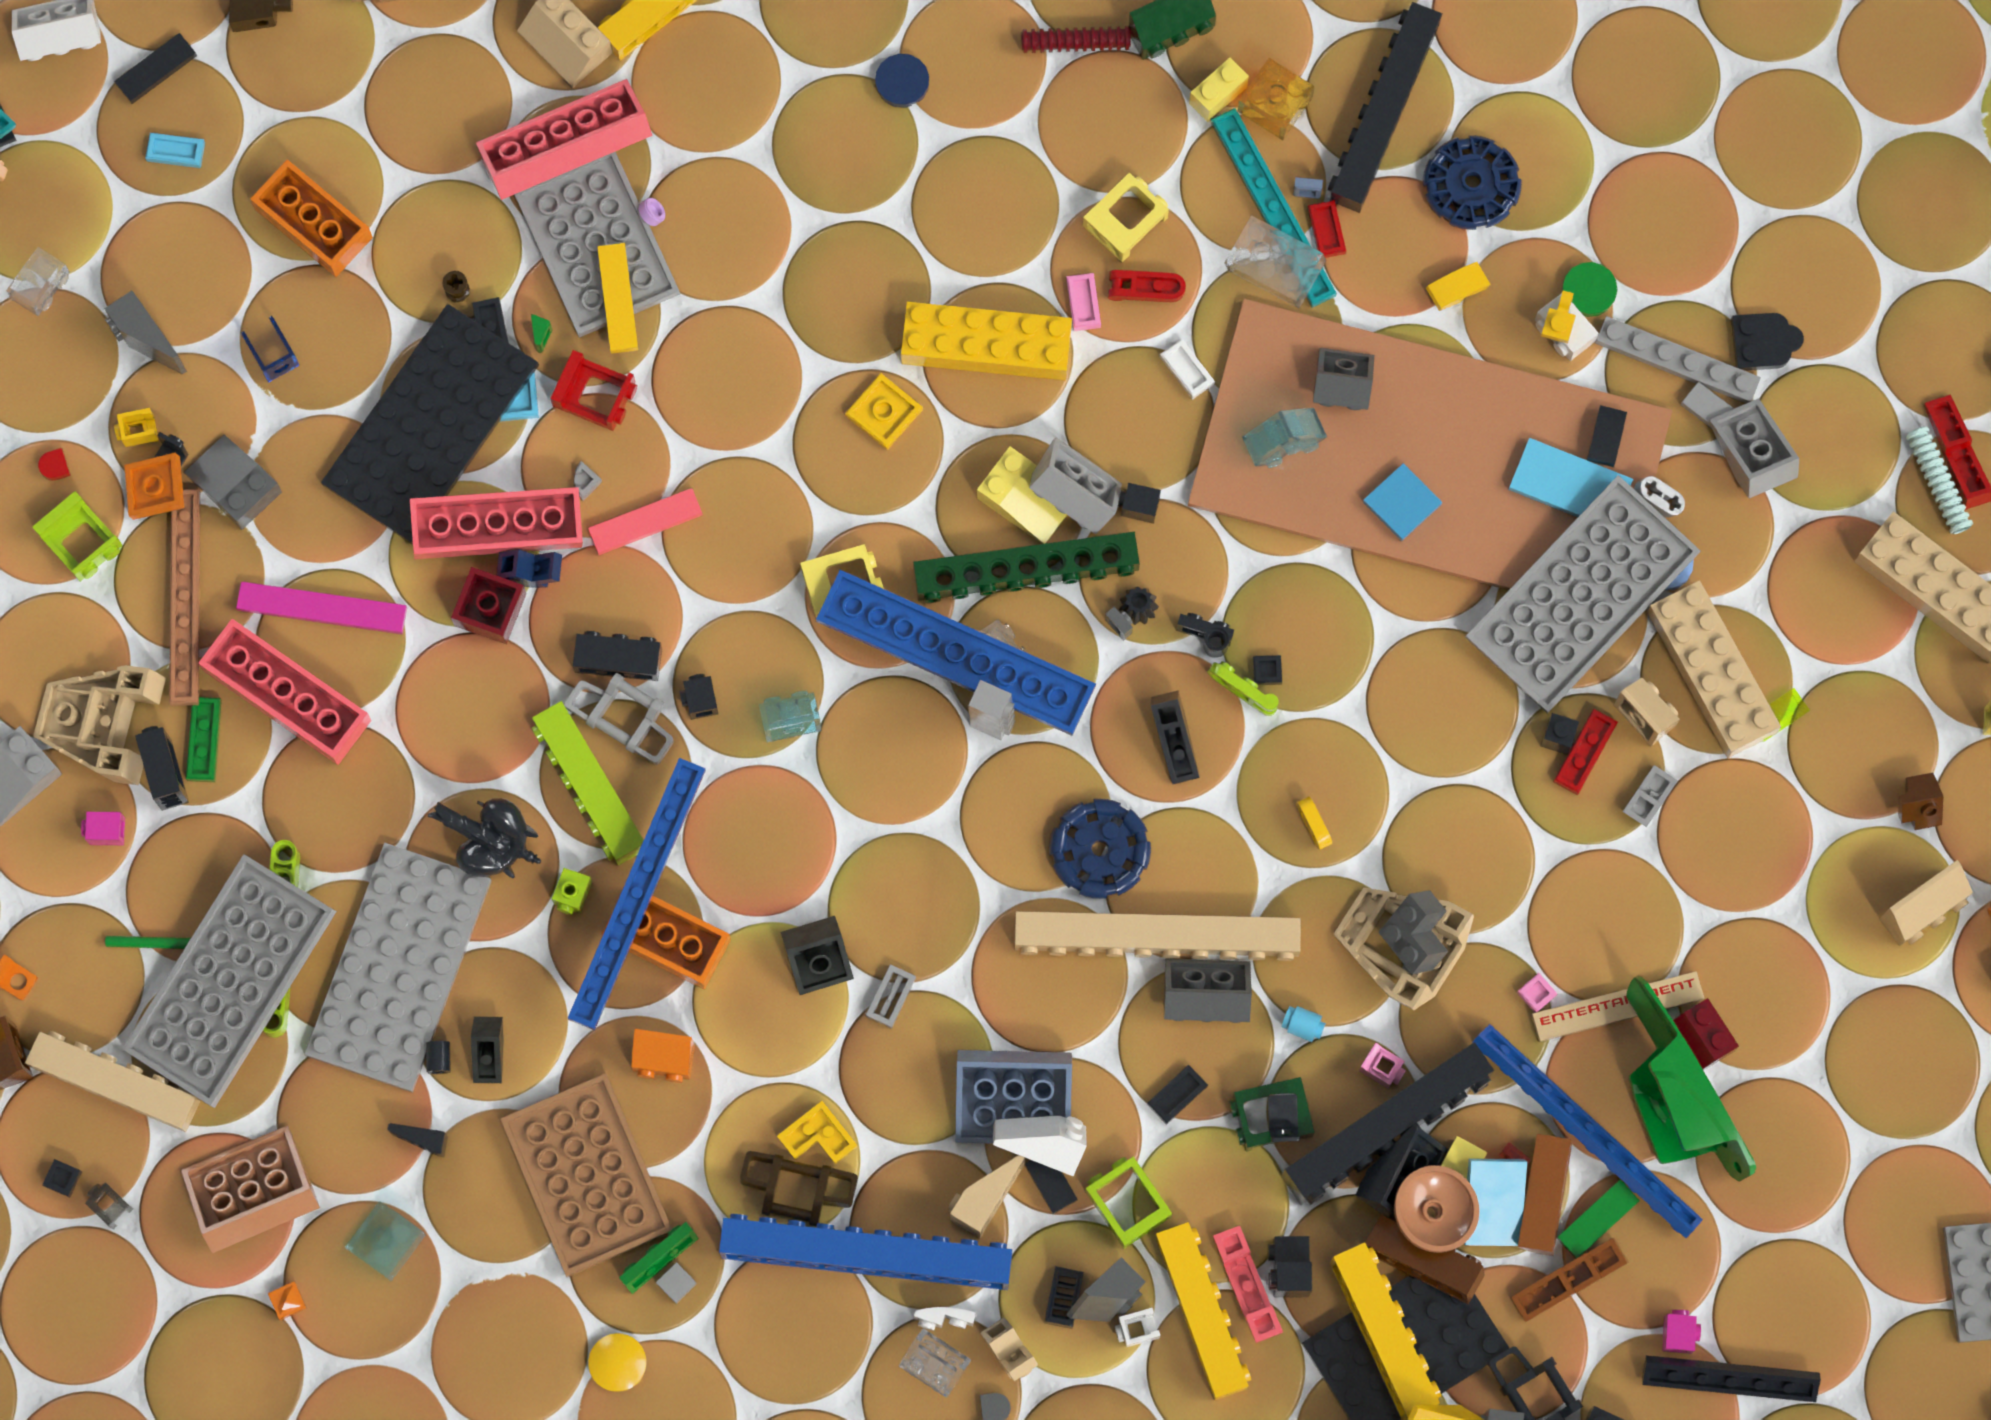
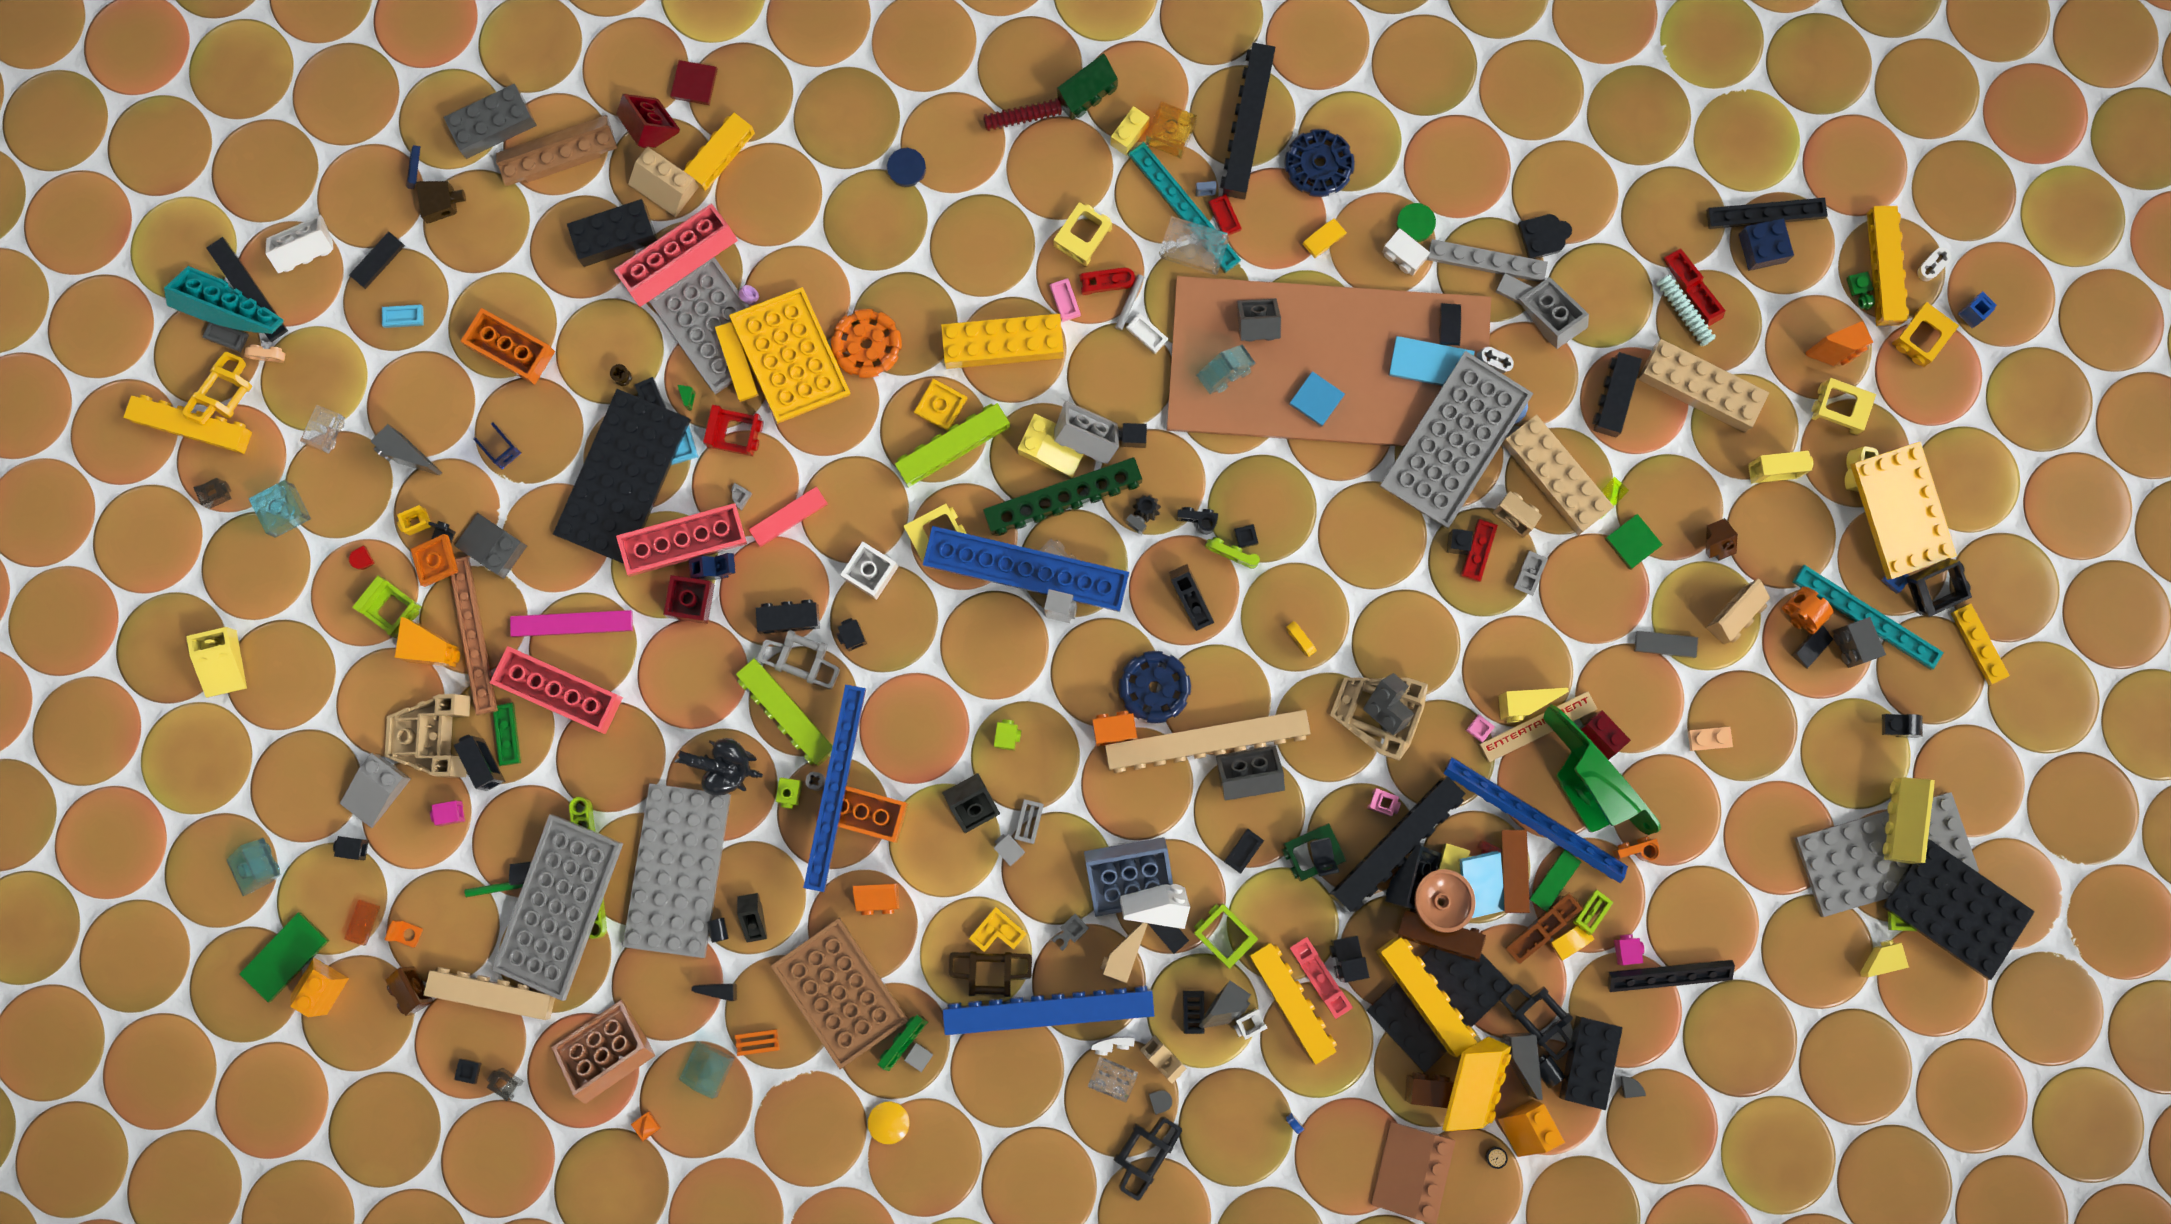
camera: 10 degrees left, 5 degrees up
clear light blue slope [759,691,822,743] -> none
medium azure brick [1281,1006,1326,1042] -> none
yellow plate [1541,290,1576,344] -> none
none -> light orange slope [395,617,460,668]
none -> black tile [509,862,531,885]
none -> black brick [567,199,658,267]
none -> yellow plate [729,287,851,424]
none -> orange tile [735,1029,780,1056]
none -> light grey bush [805,772,826,791]
none -> orange plate [831,309,902,378]
none -> white brick [840,541,899,600]
none -> lime brick [895,403,1010,488]
none -> lime brick [994,719,1021,751]
none -> light grey brick [994,834,1026,866]
none -> dark grey plate [1052,914,1089,951]
none -> orange brick [1093,711,1137,747]
none -> light grey bar [1115,274,1145,331]
none -> light yellow slope [1498,688,1569,723]
none -> yellow slope [1550,921,1594,961]
none -> lime tile [1573,890,1613,935]
none -> black brick [1592,352,1642,438]
none -> green tile [1605,513,1663,570]
none -> orange plate [1613,836,1659,861]
none -> dark grey tile [1634,631,1698,658]
none -> light nougat plate [1688,727,1733,751]

